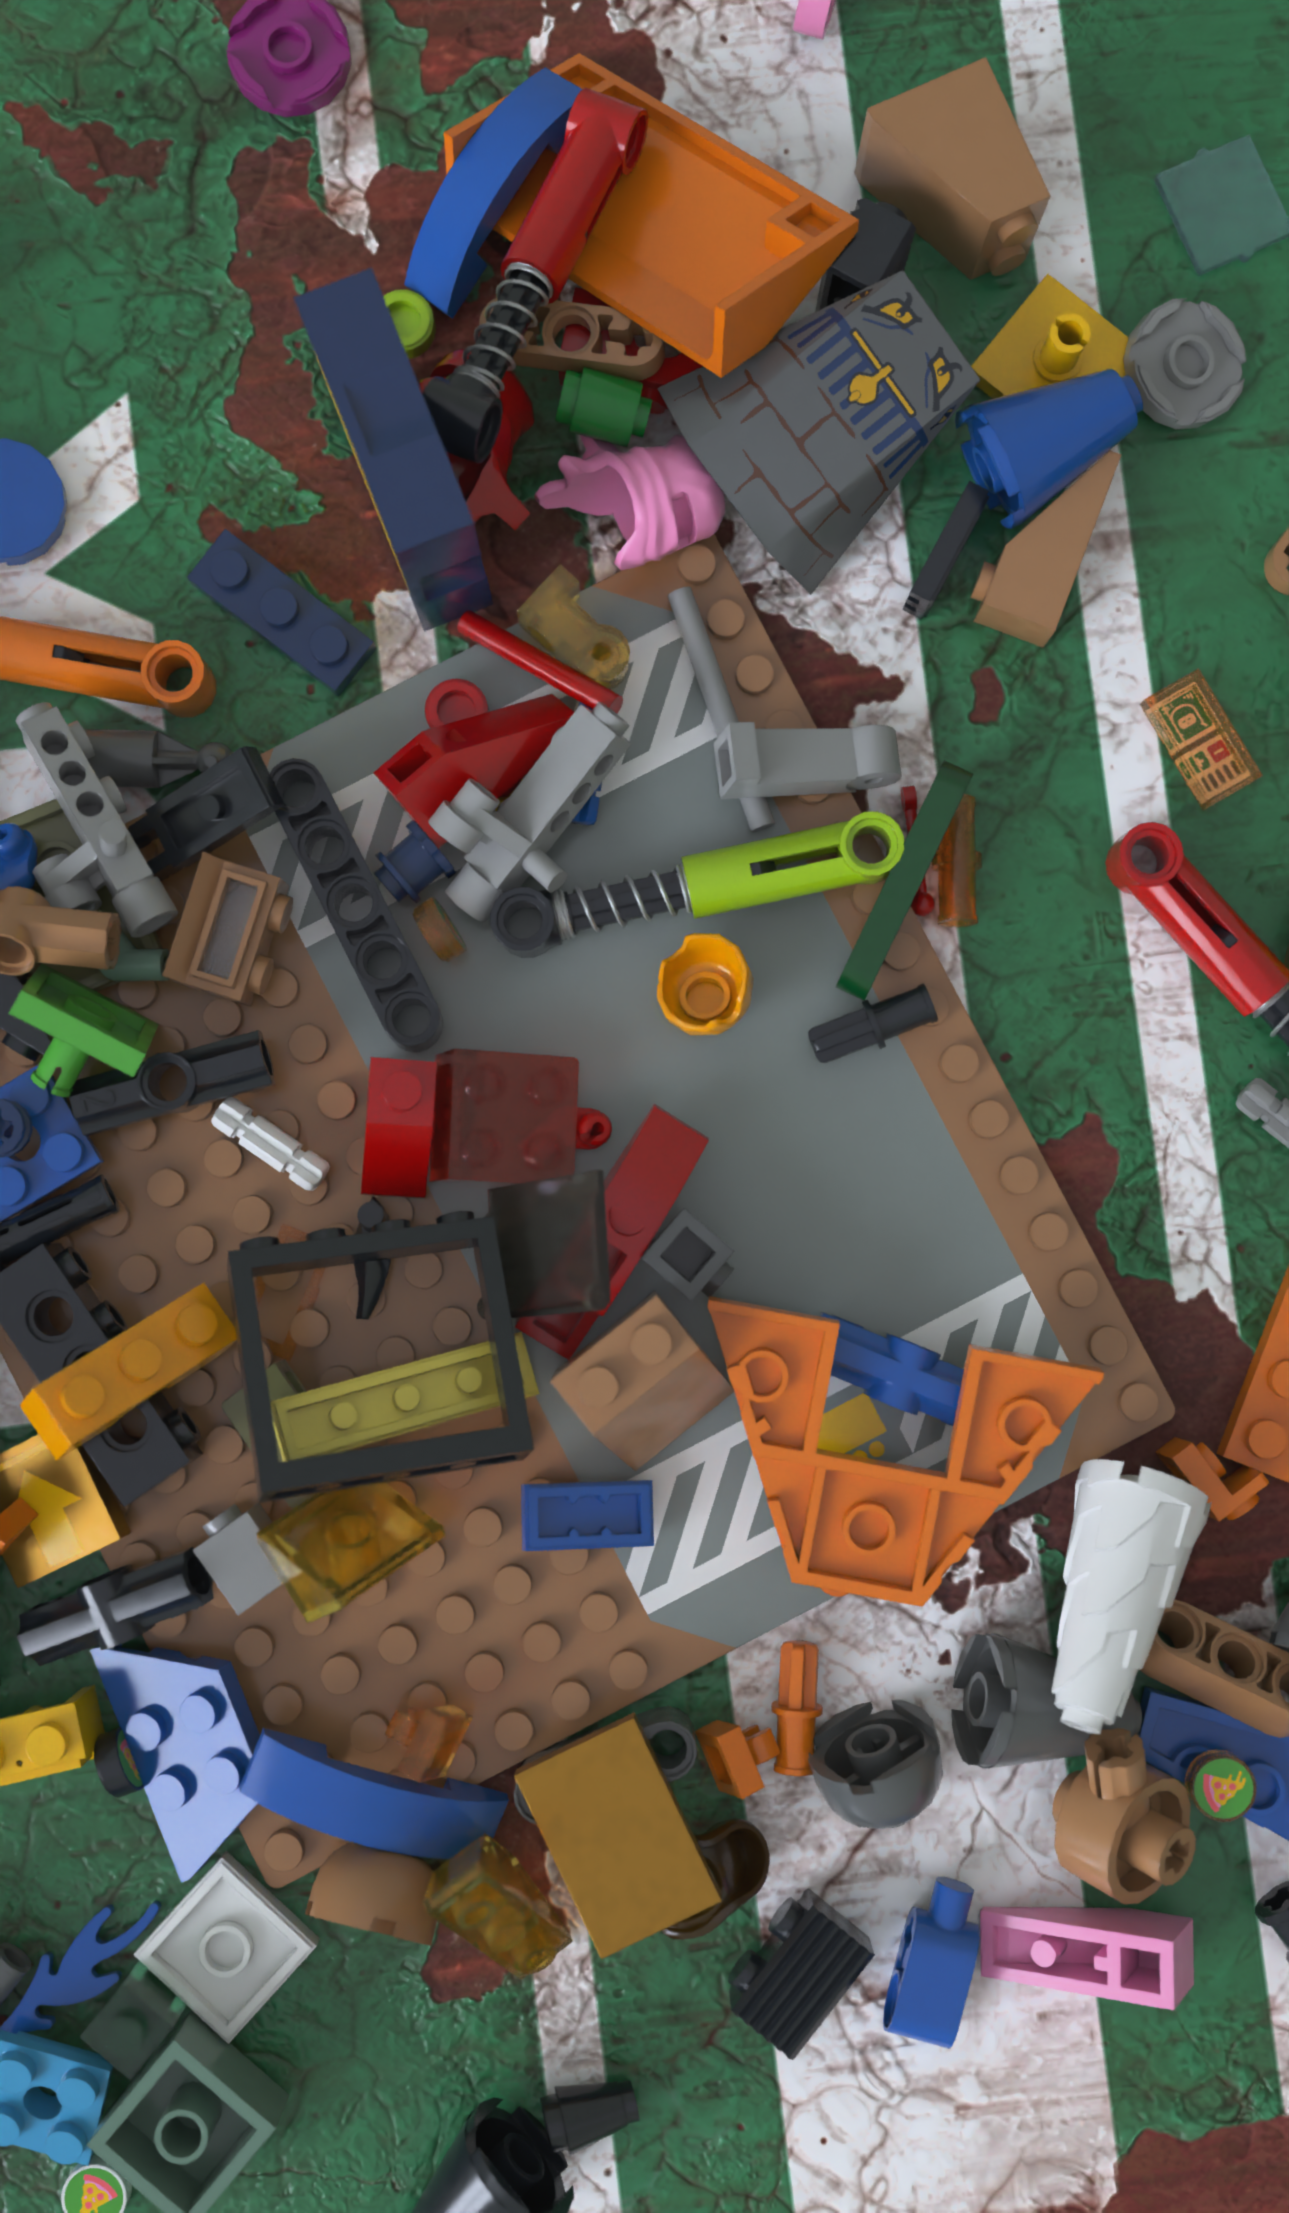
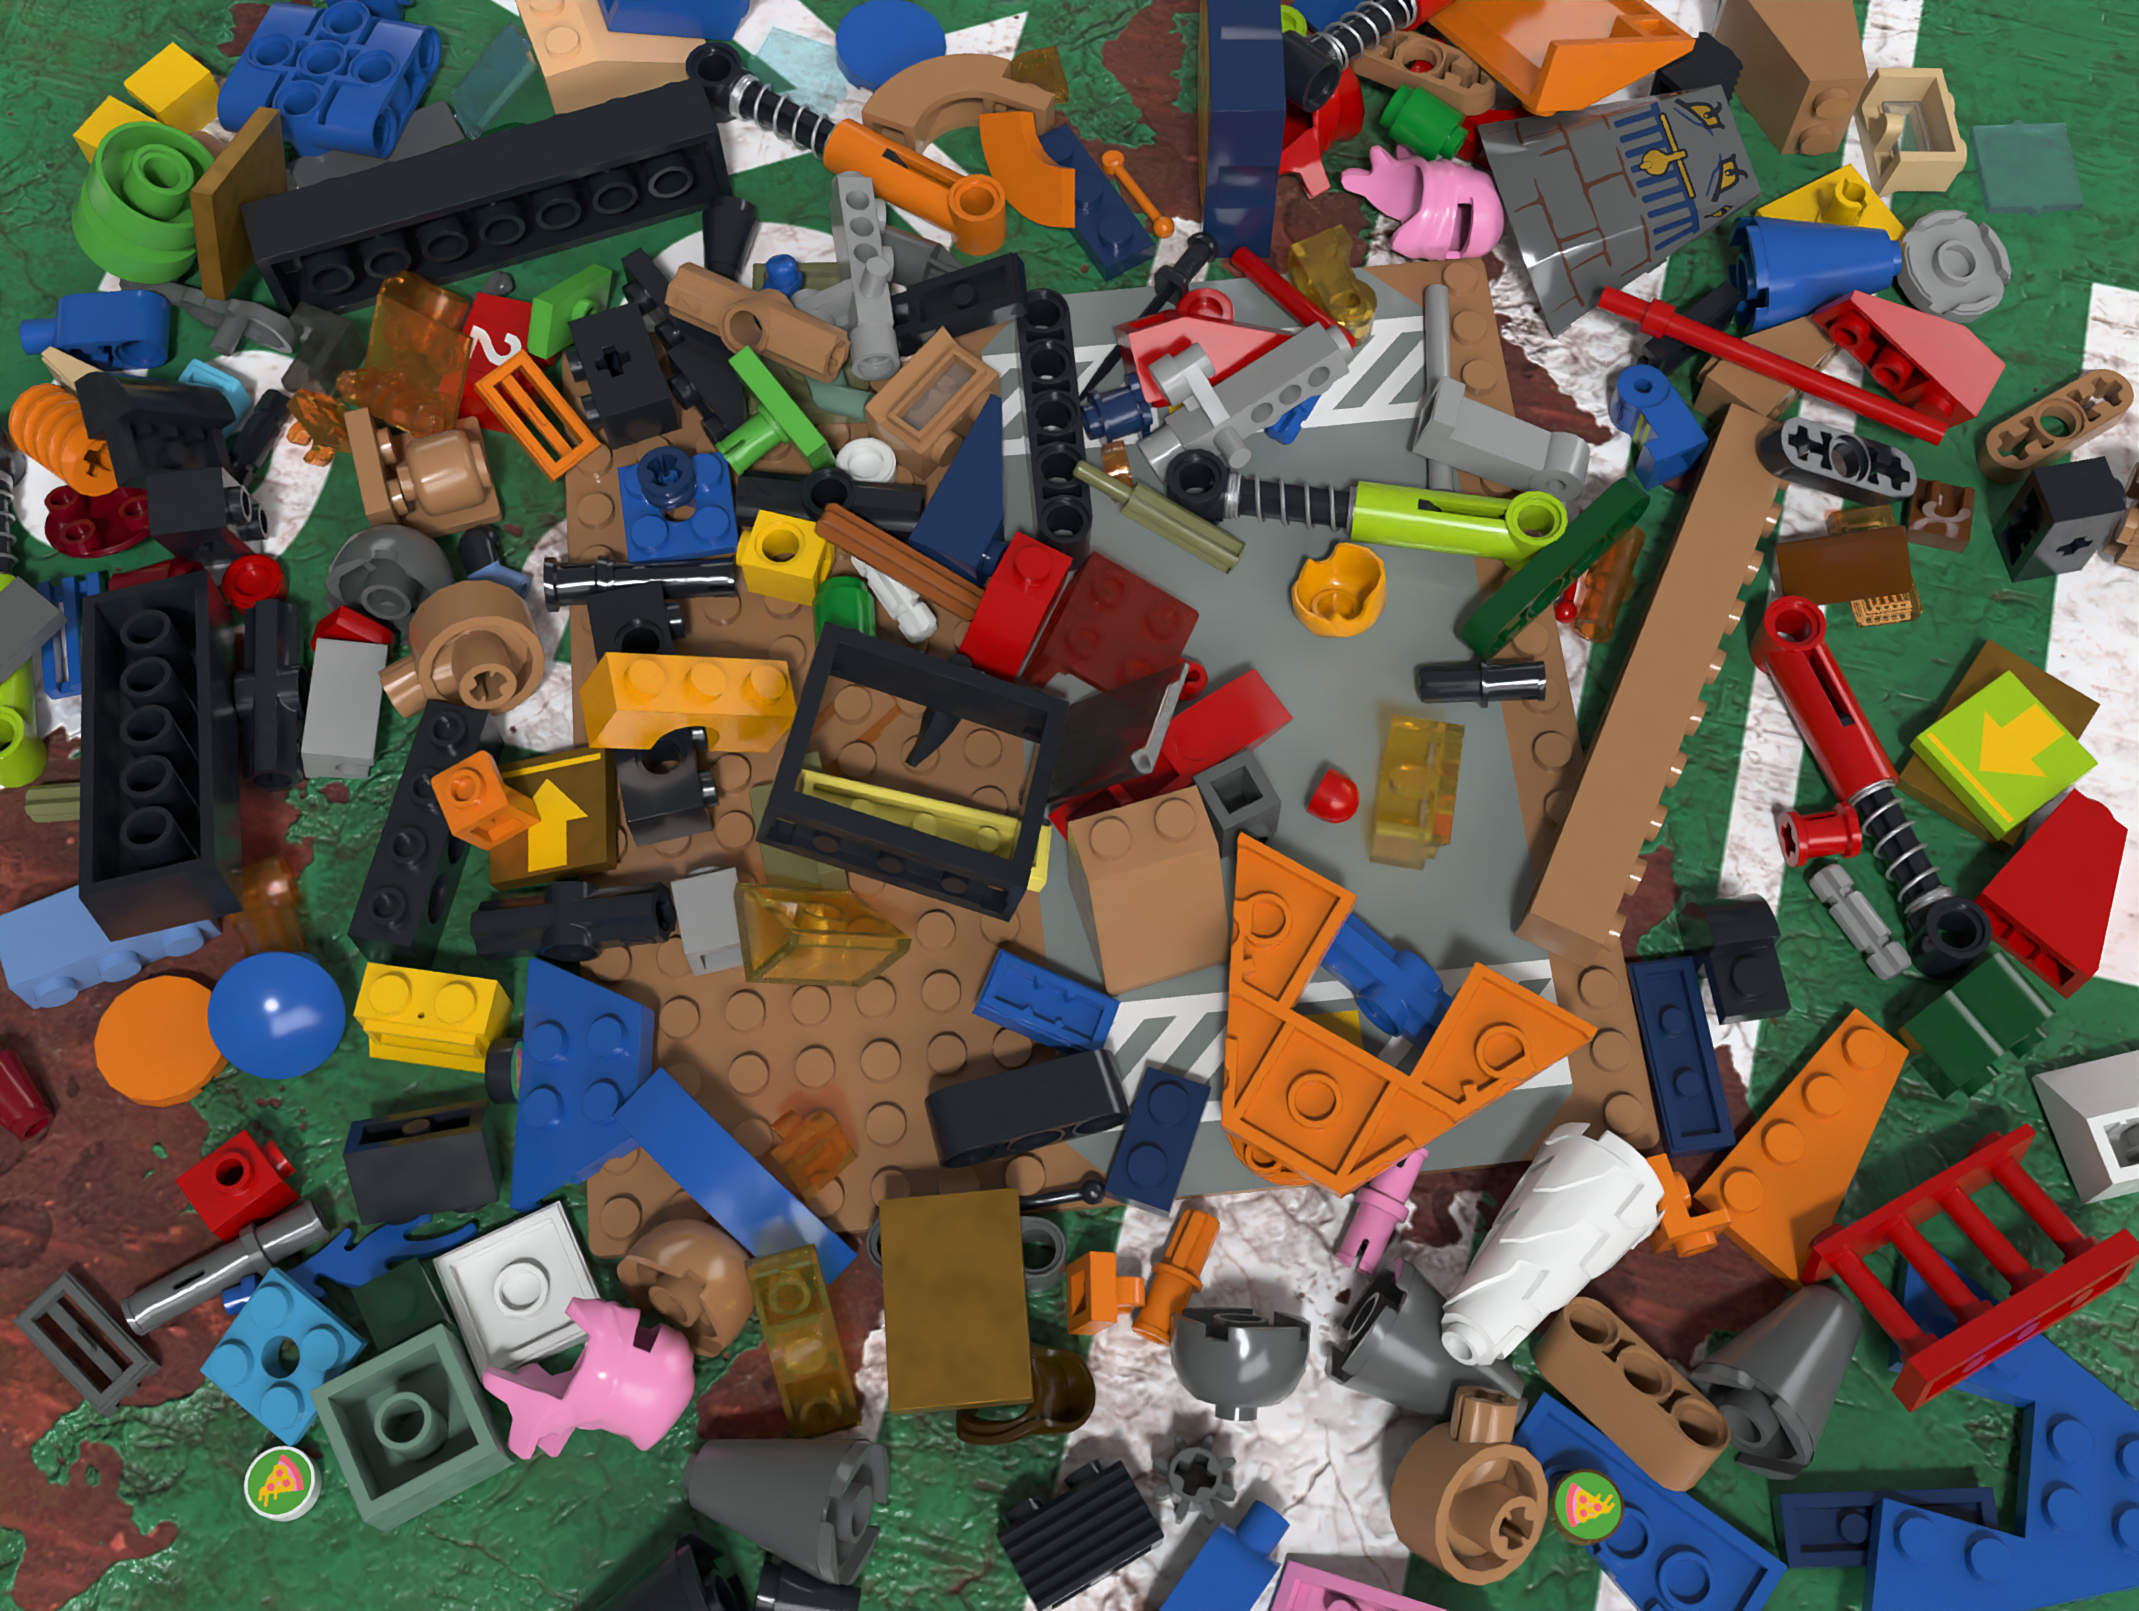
camera: 25 degrees right, 20 degrees down
none -> black brick [342,1099,505,1226]
none -> bright pink piece [480,1297,696,1460]
none -> dark grey cone [683,1438,890,1586]
none -> yellow brick [736,509,836,607]
none -> green brick [812,576,877,648]
none -> dark orange axle [814,503,985,622]
none -> white tile [836,438,898,484]
none -> medium nougat arch [861,53,1055,154]
none -> dark blue slope [908,394,1009,589]
none -> black beam [924,1049,1131,1169]
none -> orange tile [979,111,1075,228]
none -> clear orange tile [1010,45,1069,104]
none -> black hinge [1019,1178,1106,1211]
none -> olive axle [1073,460,1246,575]
none -> black sword [1079,232,1219,402]
none -> orange hinge [1102,150,1175,239]
none -> dark blue plate [1104,1067,1211,1218]
none -> dark grey gear [1152,1435,1237,1525]
none -> red hinge [1306,767,1360,824]
none -> bright pink pin [1334,1147,1430,1277]
none -> clear yellow window [1368,714,1465,871]
none -> medium nougat brick [1514,403,1791,967]
none -> red bar [1597,285,1948,446]
none -> blue leg [1609,364,1709,490]
none -> dark blue tile [1626,956,1737,1159]
none -> black brick [1677,893,1791,1025]
none -> black beam [1760,417,1917,508]
none -> reddish brown slope [1775,525,1913,606]
none -> red bush [1778,802,1862,867]
none -> slope [1811,290,2006,429]
none -> tan window [1853,67,1967,198]
none -> reddish brown tile [1903,478,1976,553]

